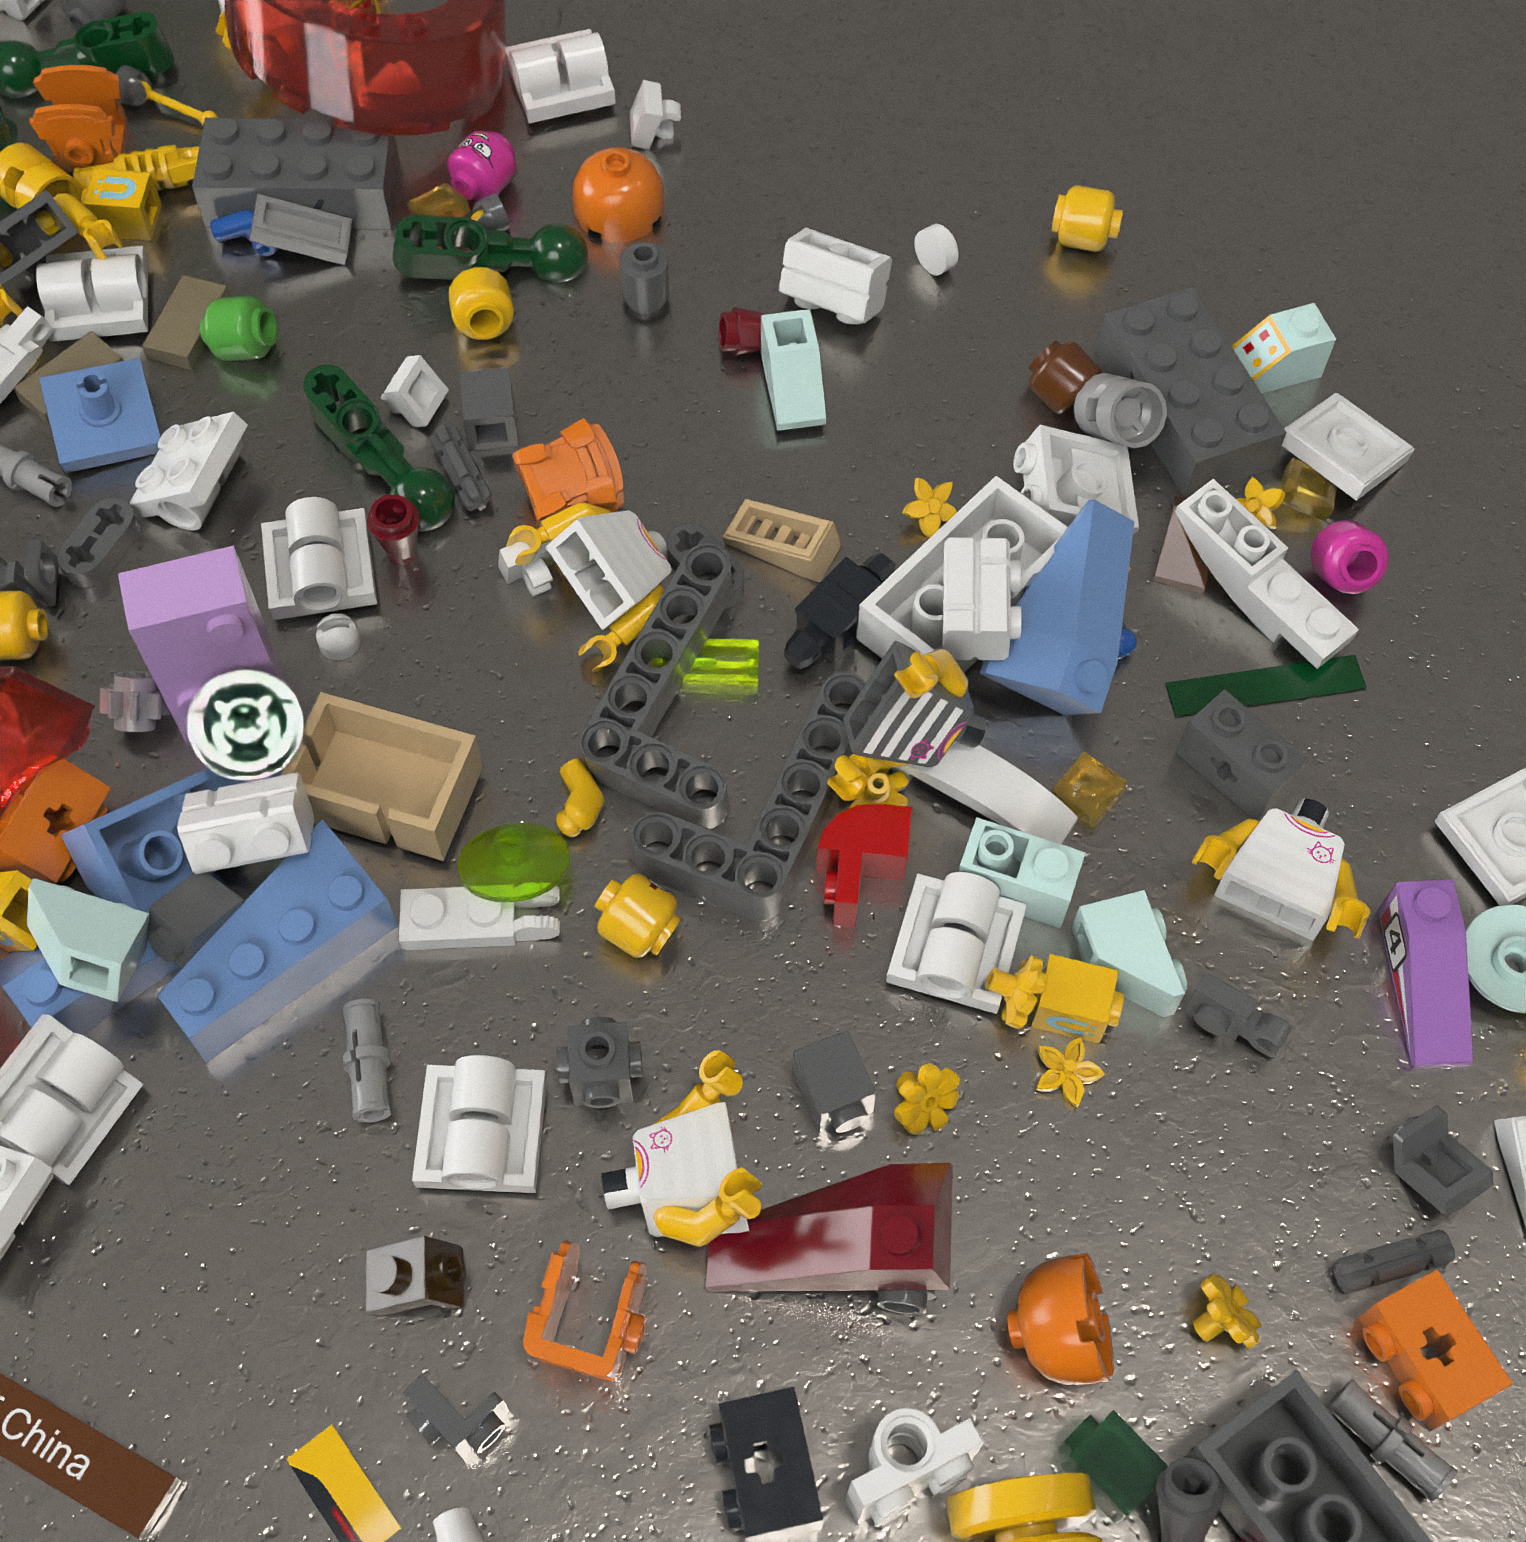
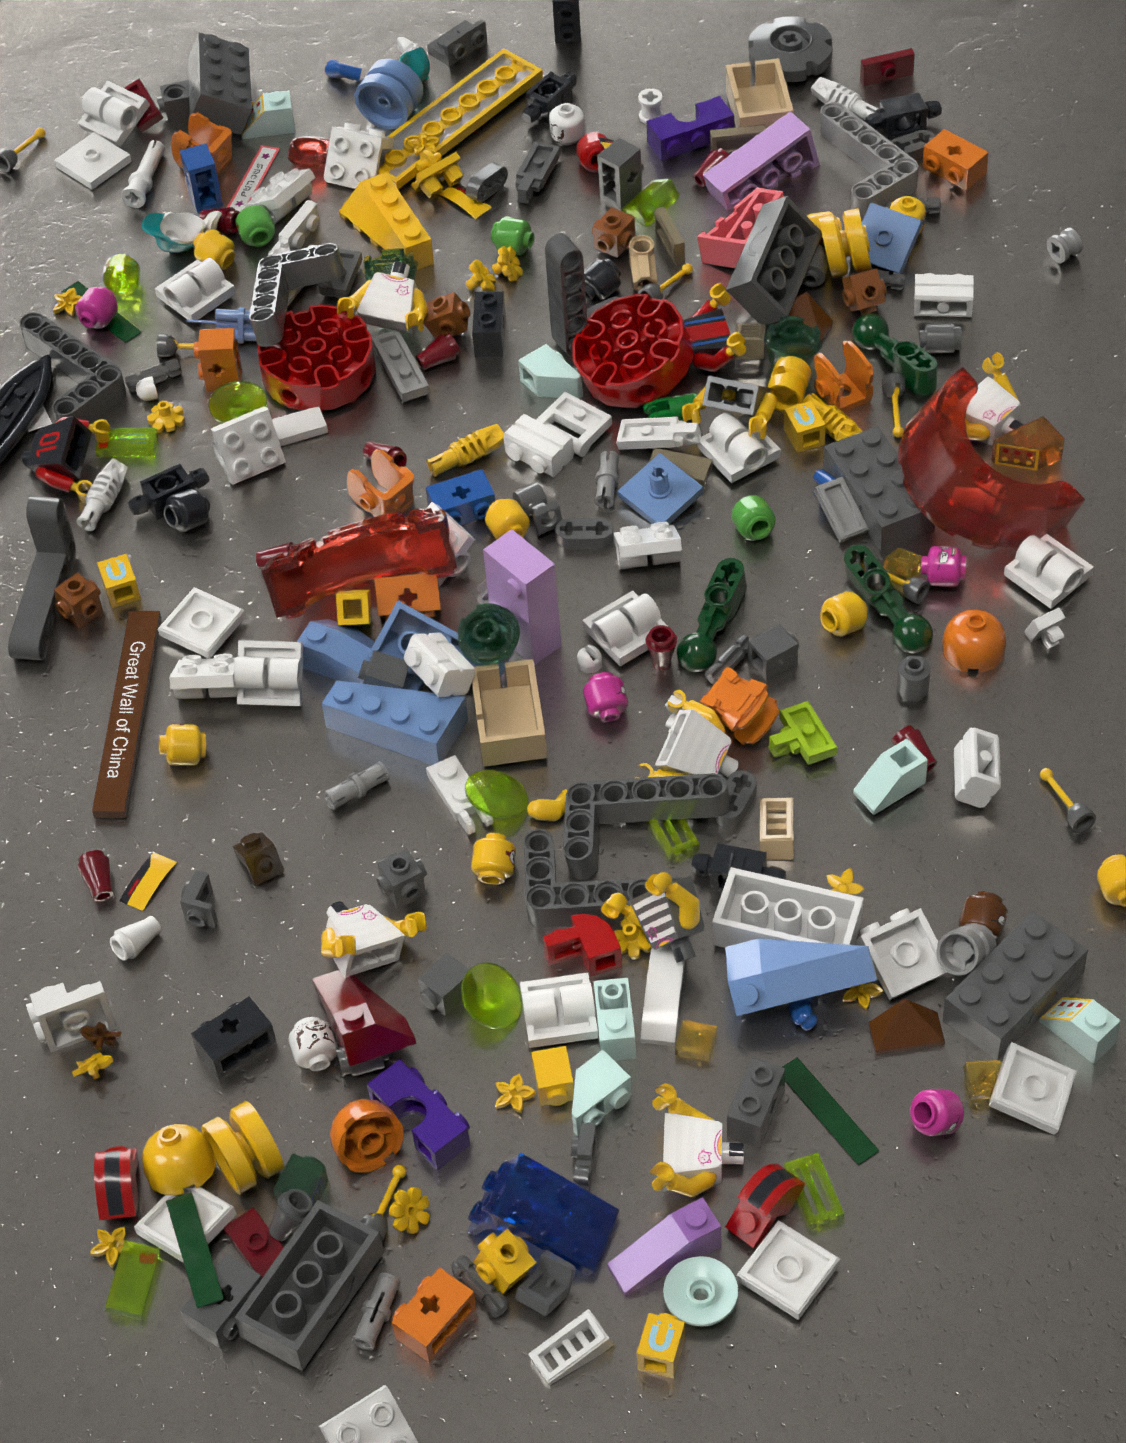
camera: 70 degrees right, 10 degrees down
light aqua slope [27,878,149,1002] -> none
dark tan tile [142,275,230,370] -> none
white tile [380,355,449,427] -> none
white plate [412,1055,547,1193] -> none
orange piece [523,1240,648,1381] -> none
white plate [845,1408,983,1527] -> none
yellow plant [894,1063,960,1135] -> none
white tile [914,224,959,275] -> none
white brick [942,538,1022,660] -> none
yellow plant [985,955,1048,1029] -> none
white slope [1175,479,1359,669] -> none
yellow plant [1236,476,1286,529] -> none
none -> yellow head [159,724,206,766]
none -> white head [288,1017,338,1071]
none -> hinge [360,1164,407,1242]
none -> dark purple arch [367,1059,470,1171]
none -> clear neon green dish [461,962,522,1029]
none -> clear blue bracket [468,1153,619,1276]
none -> yellow brick [473,1228,537,1294]
none -> dark pink head [583,672,628,722]
none -> red brick [725,1163,806,1248]
none -> lime hinge [768,701,838,765]
none -> clear neon green tile [784,1153,845,1230]
none -> dark grey hinge [1040,768,1096,833]

